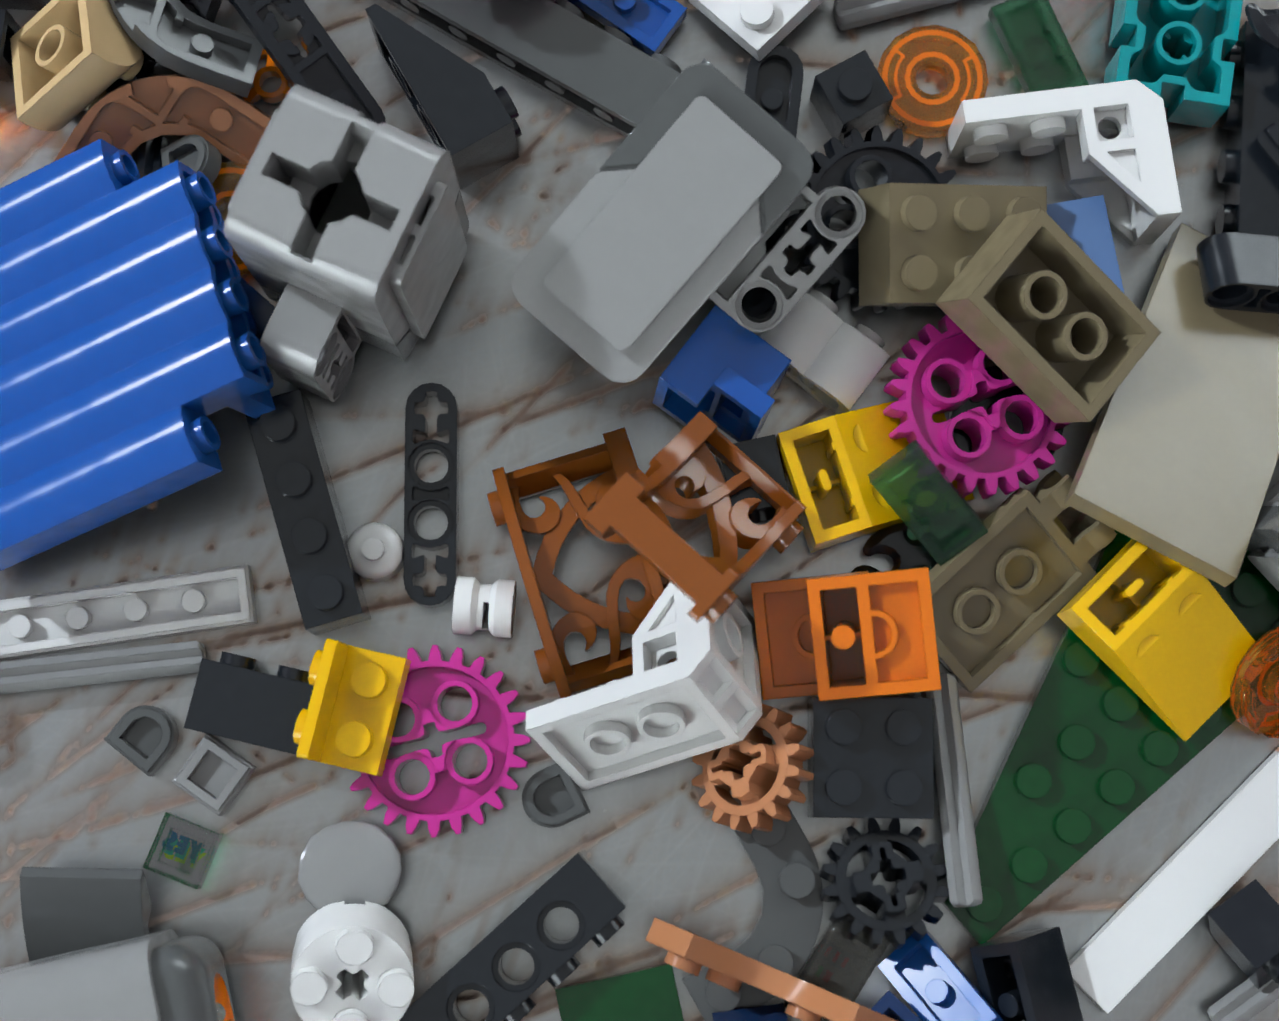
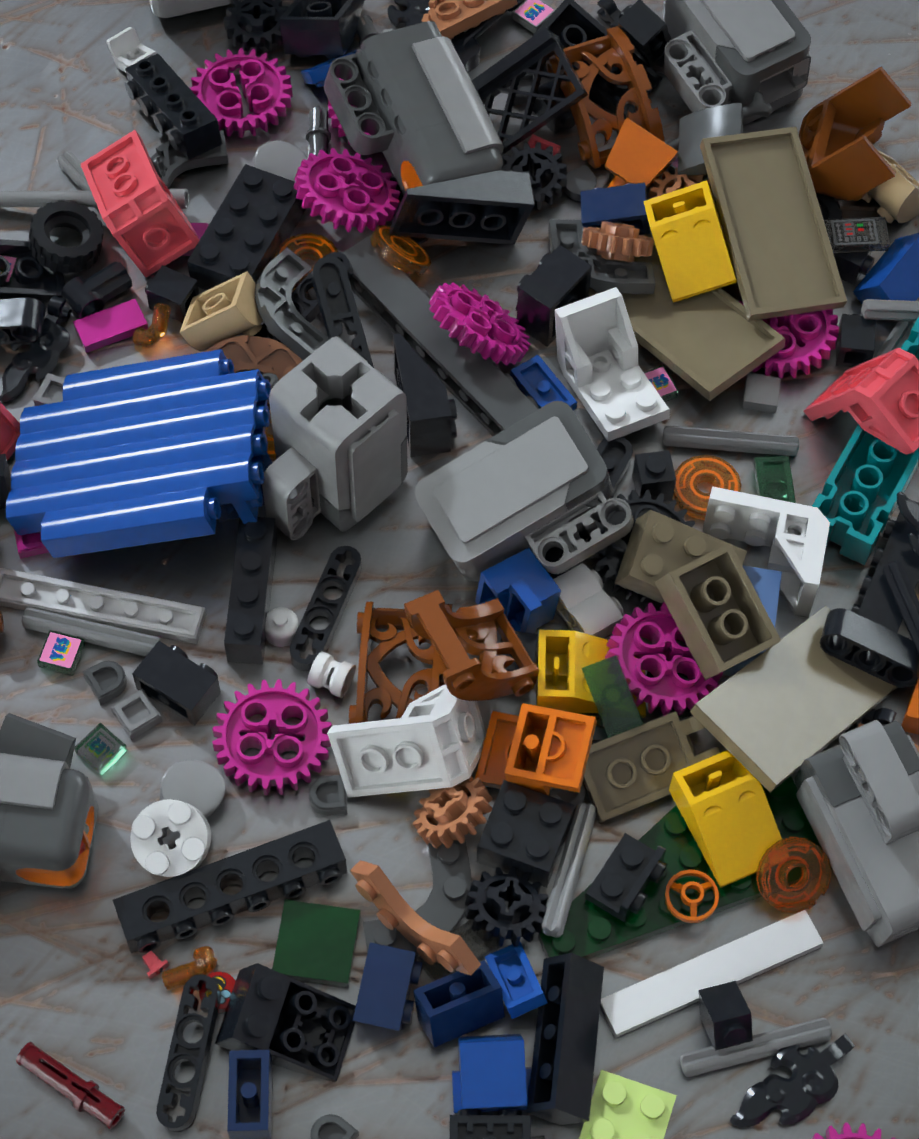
camera: 20 degrees right, 20 degrees down
yellow bracket [293,638,411,777] -> none
none -> tile [37,630,85,676]
none -> black bracket [585,833,668,922]
none -> orange piece [665,869,719,923]

